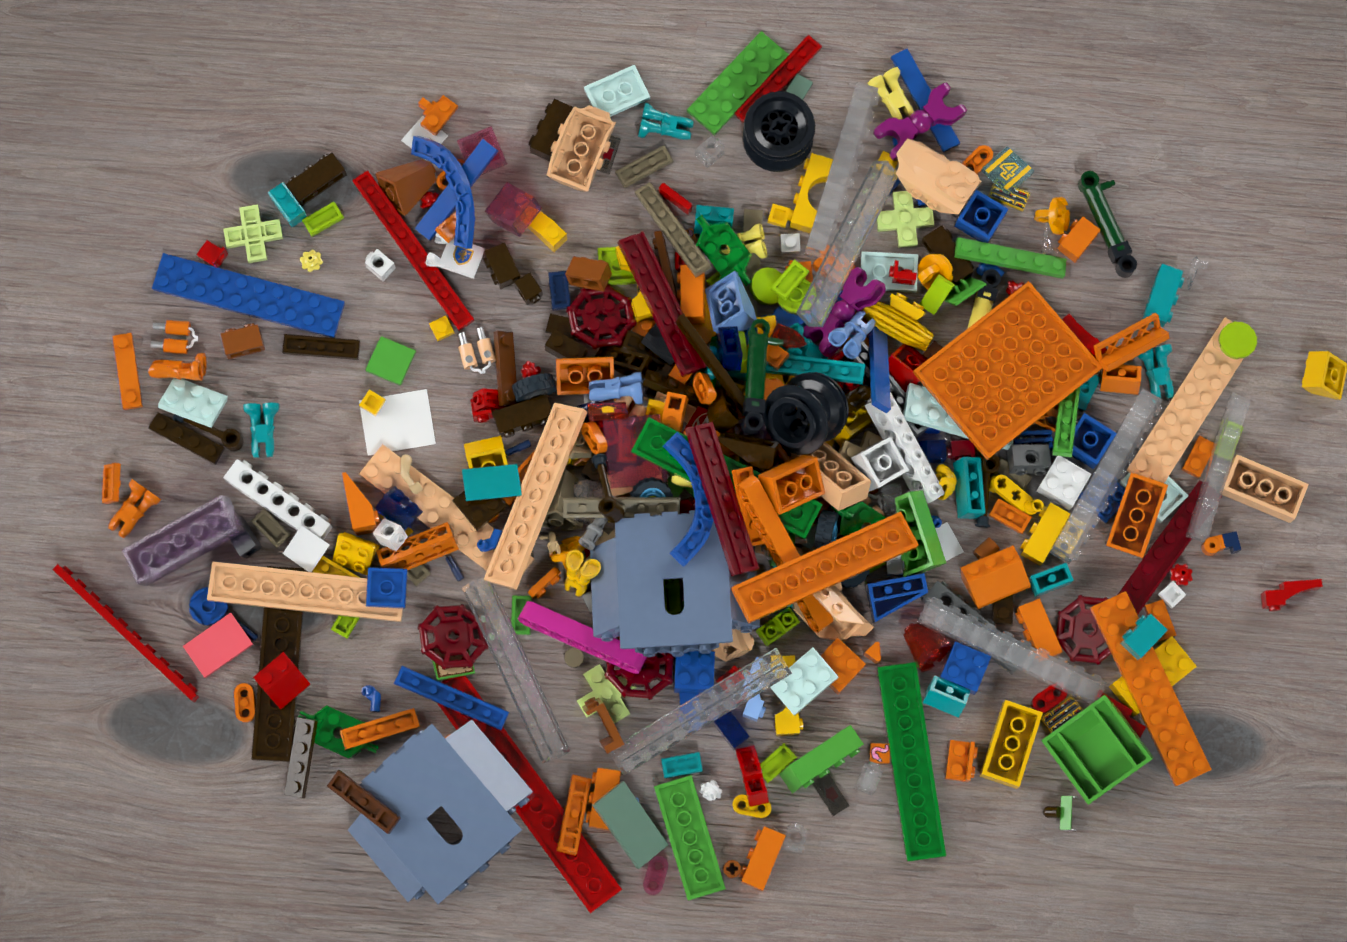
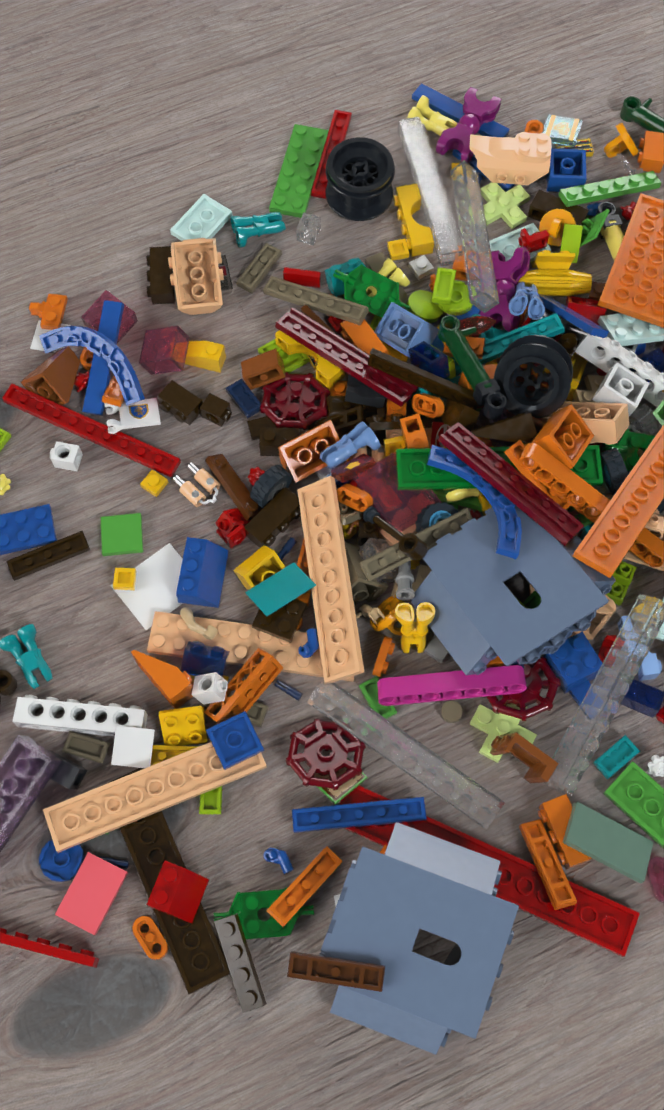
camera: 25 degrees left, 10 degrees down
none -> blue slope [176,537,229,608]

